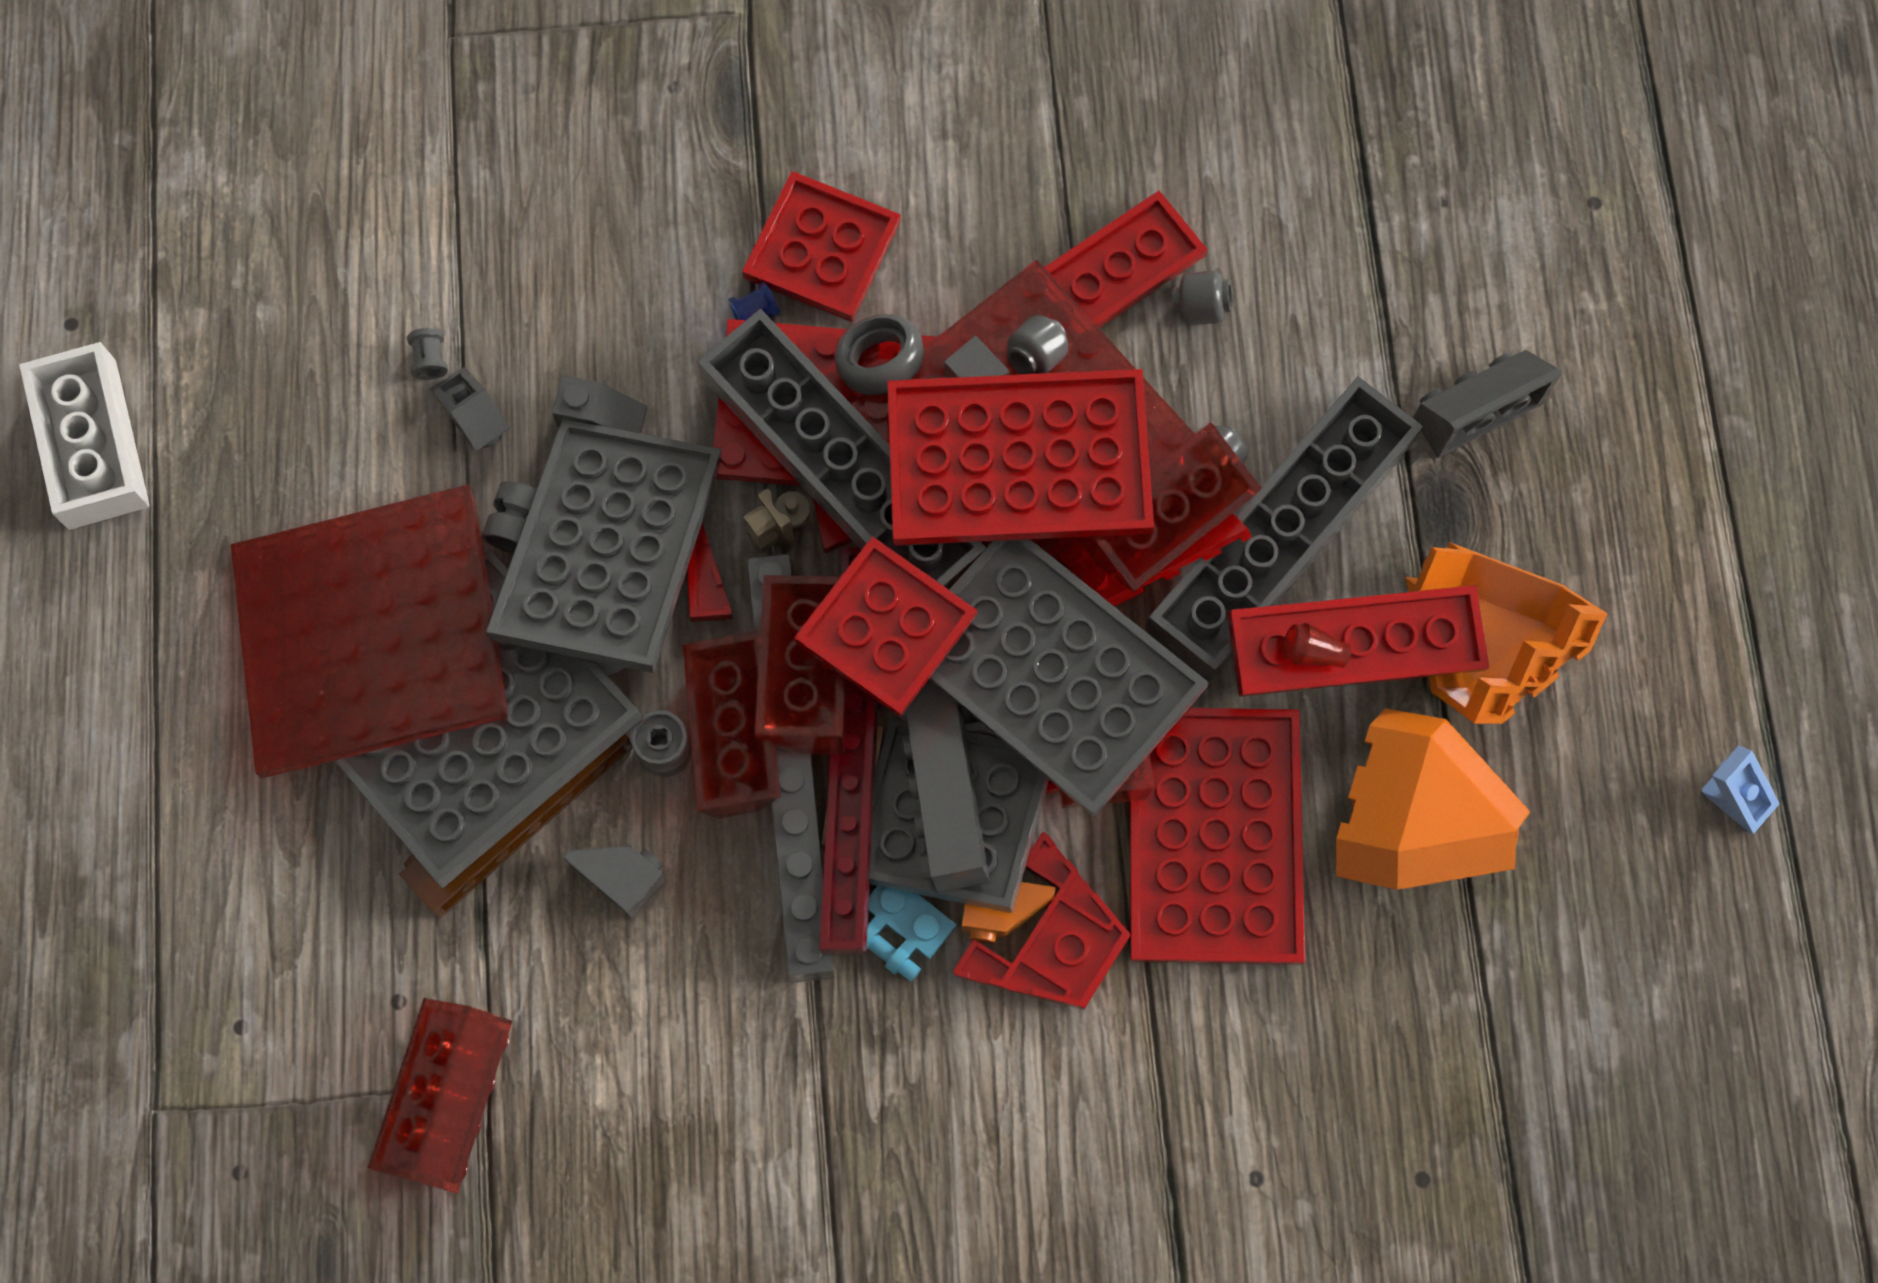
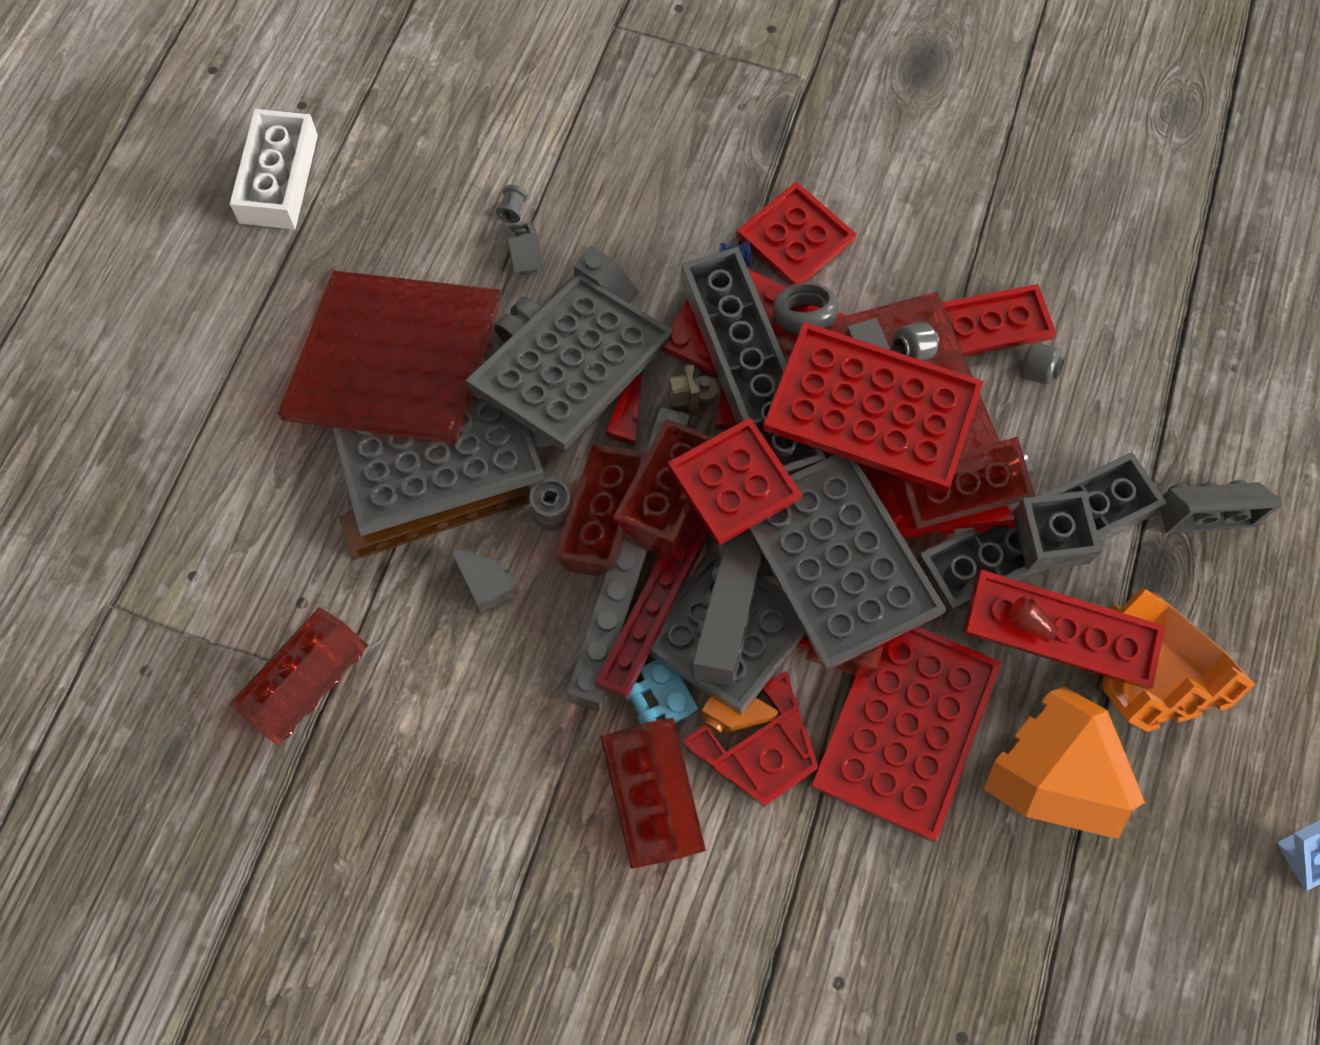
camera: 20 degrees right, 5 degrees down
none -> clear red slope [600,718,706,869]
none -> dark grey brick [1013,491,1102,571]

